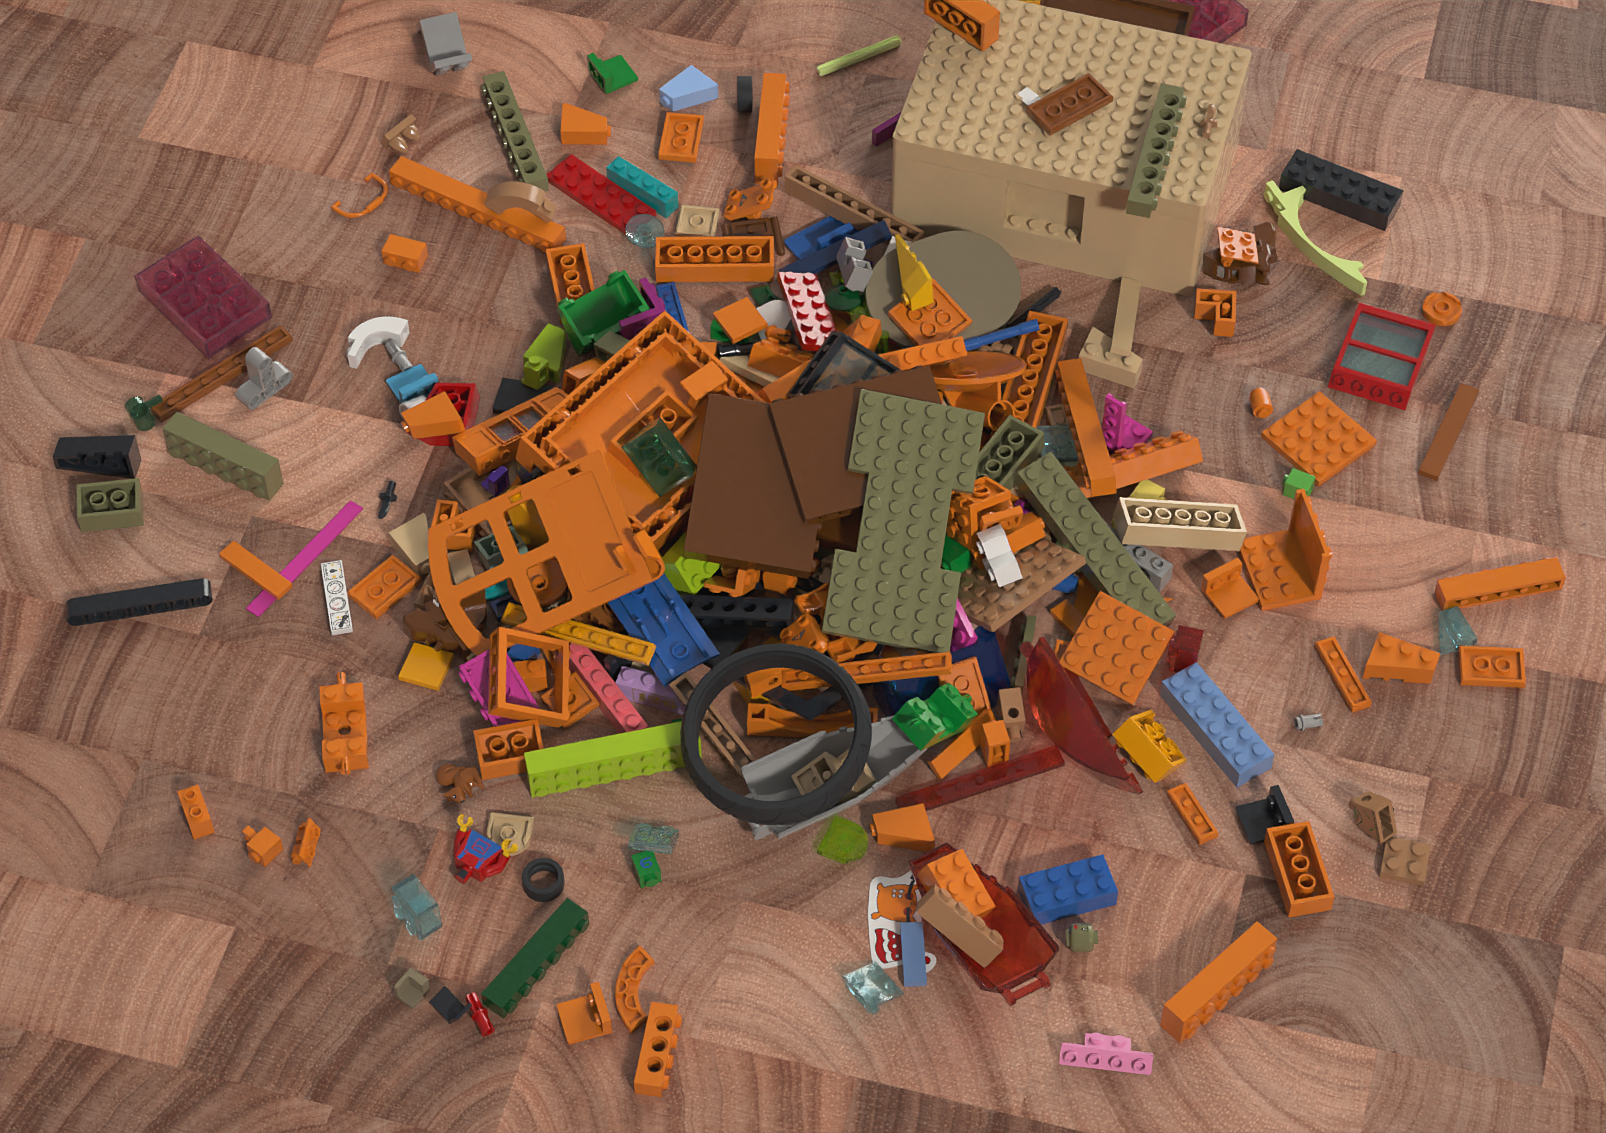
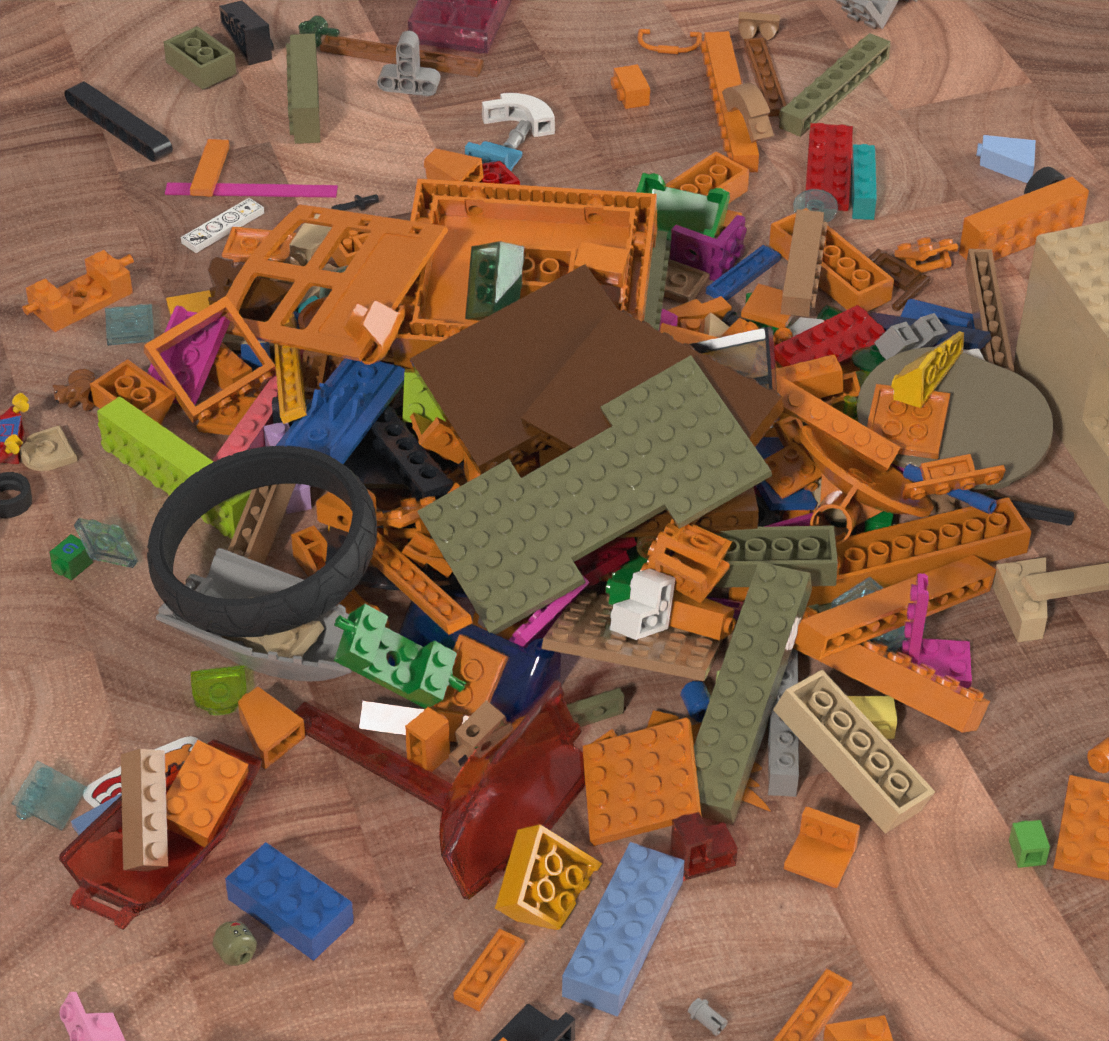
camera: 55 degrees right, 10 degrees down
orange slope [561,103,611,145] -> none
green bracket [587,52,638,94] -> none
orange plate [658,112,704,163] -> none
tan tile [675,205,720,237] -> none
orange bracket [1239,489,1332,611] -> none
none -> clear light blue plate [105,304,155,346]
none -> dark orange tile [743,37,787,117]
none -> medium nougat brick [781,209,828,317]
none -> orange bracket [902,454,1006,500]

